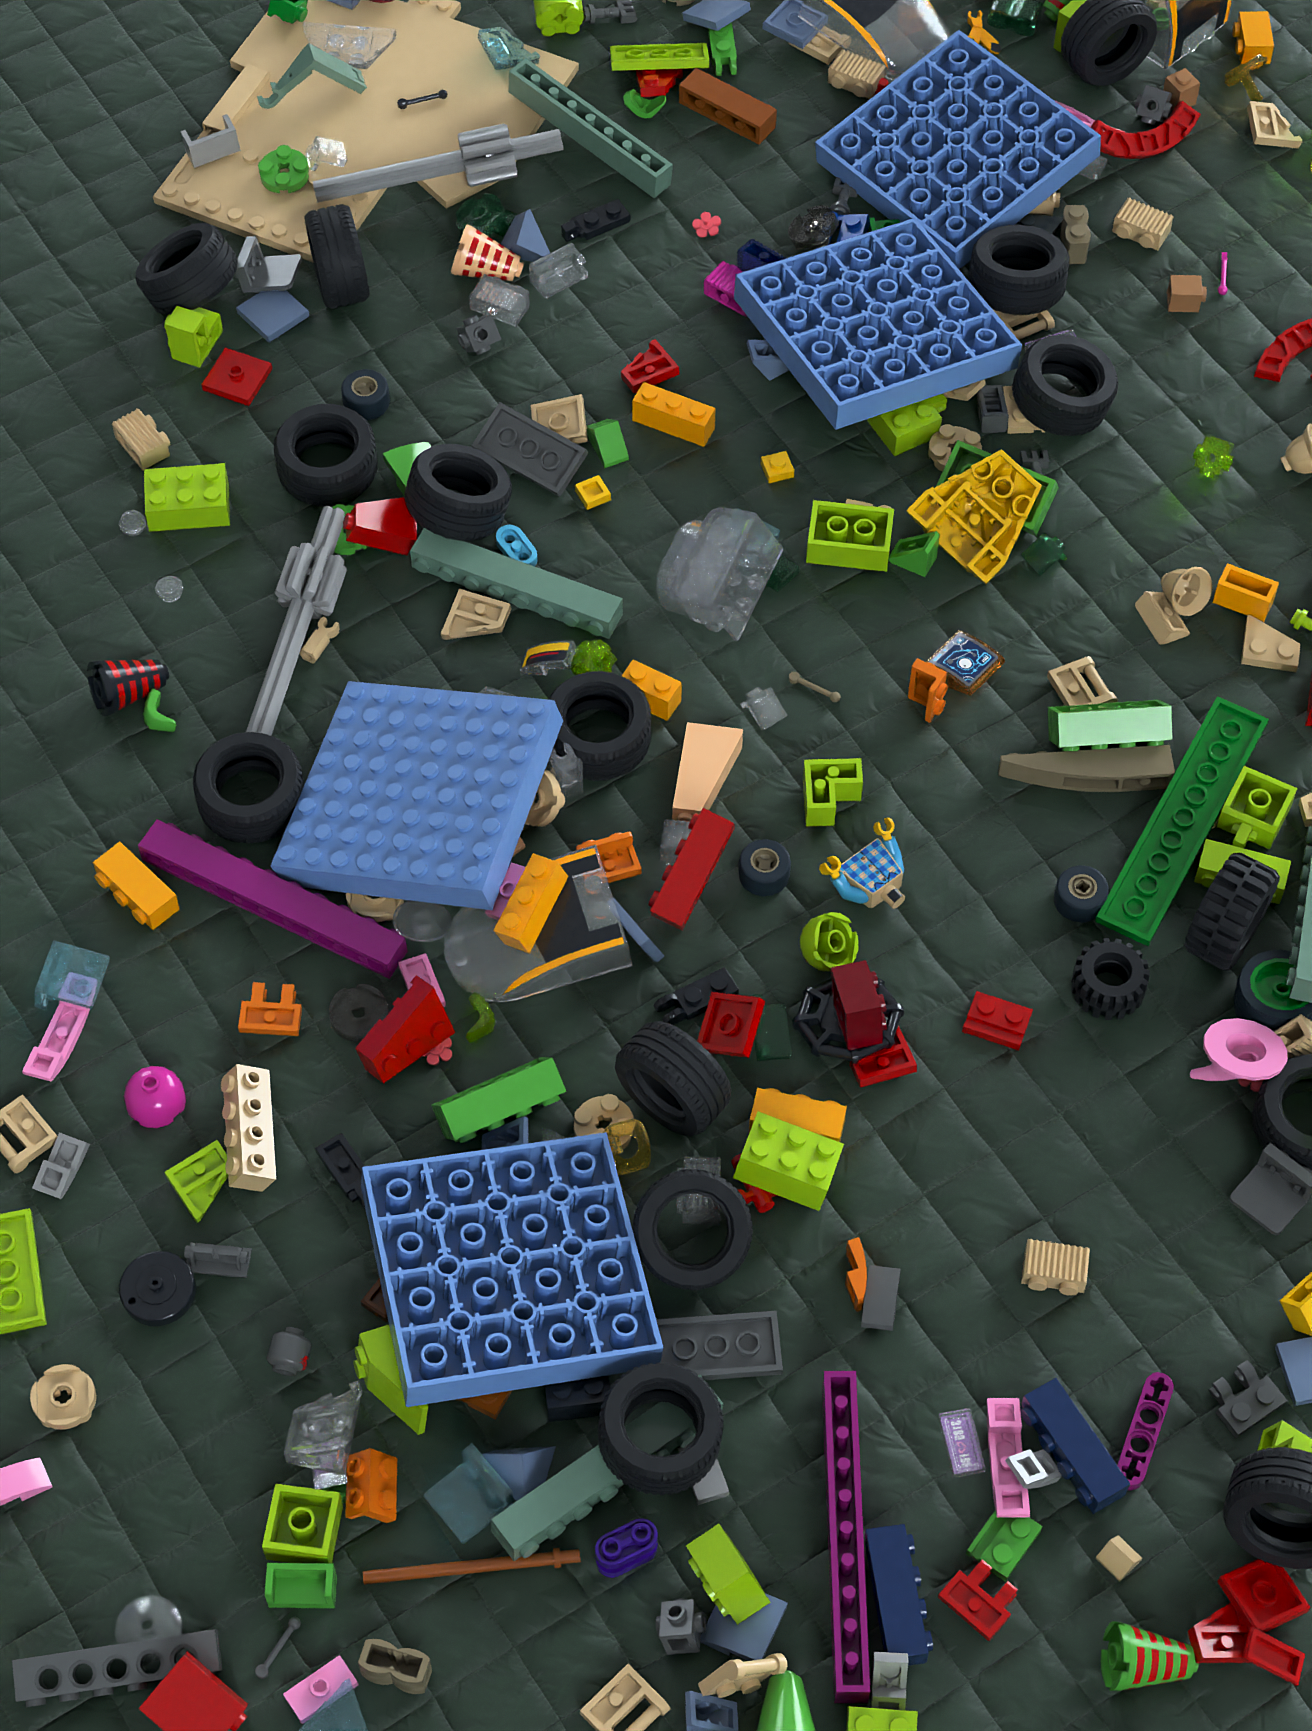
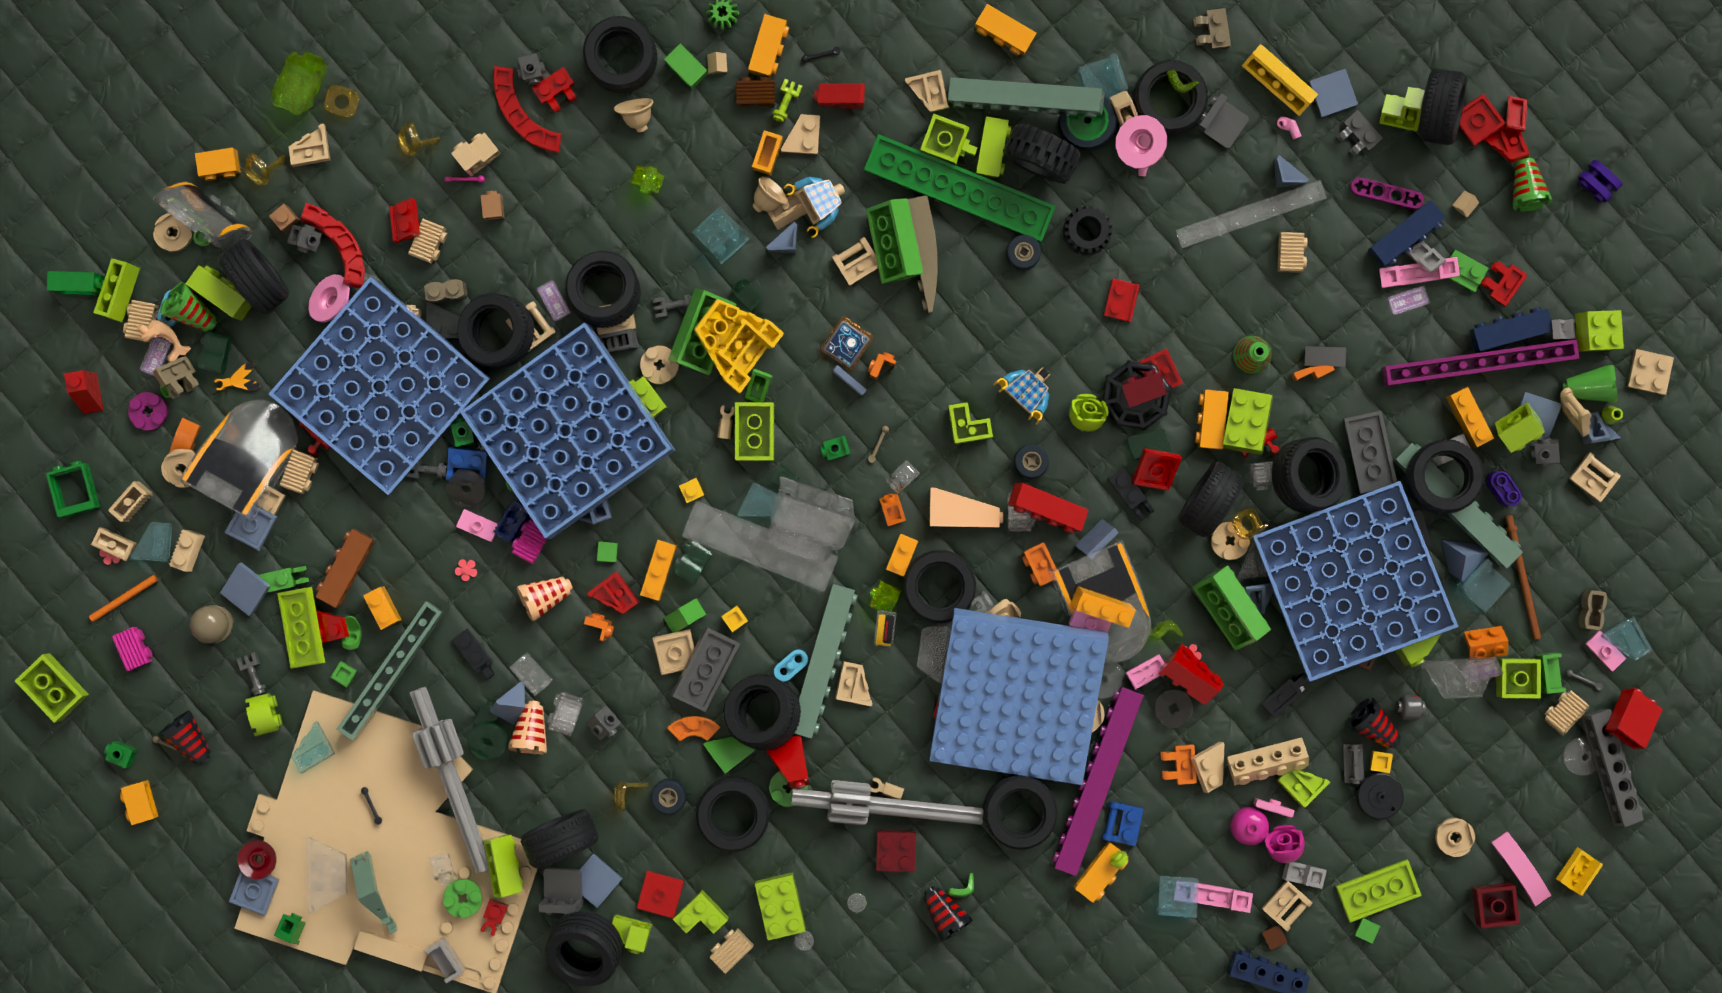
camera: 95 degrees left, 30 degrees up
none -> bright green tile [330,661,358,687]
none -> light orange piece [363,586,402,630]
none -> red plate [389,198,420,244]
none -> clear yellow piece [398,122,440,155]
none -> tan brick [451,133,501,177]
none -> bright pink plate [456,509,500,542]
none -> red plate [480,899,509,936]
none -> lime brick [483,835,523,897]
none -> light nougat cone [517,577,573,622]
none -> orange bracket [584,613,614,641]
none -> bright green tile [597,542,618,562]
none -> clear yellow piece [615,782,648,812]
none -> orange tile [667,716,721,741]
none -> clear green brick [672,540,714,585]
none -> lime brick [673,890,729,934]
none -> clear plate [682,501,838,592]
none -> clear light blue bracket [692,207,750,264]
none -> sand blue slope [766,222,797,254]
none -> torso [784,177,845,238]
none -> green brick [820,436,850,461]
none -> sand blue tile [833,365,867,396]
none -> dark red brick [876,830,916,872]
none -> orange bracket [879,494,906,526]
none -> blue plate [1102,801,1144,846]
none -> lime plate [1110,851,1128,869]
none -> clear plate [1175,180,1327,249]
none -> tan wing [1191,742,1224,793]
none -> bright green cone [1233,336,1272,374]
none -> bright pink plate [1253,798,1294,817]
none -> dark pink cylinder [1265,825,1305,863]
none -> sand blue slope [1274,155,1309,188]
none -> bright pink arm [1277,117,1302,140]
none -> black cone [1347,698,1401,749]
none -> yellow plate [1369,751,1393,773]
none -> light orange brick [1446,387,1494,448]
none -> tan brick [1545,690,1589,736]

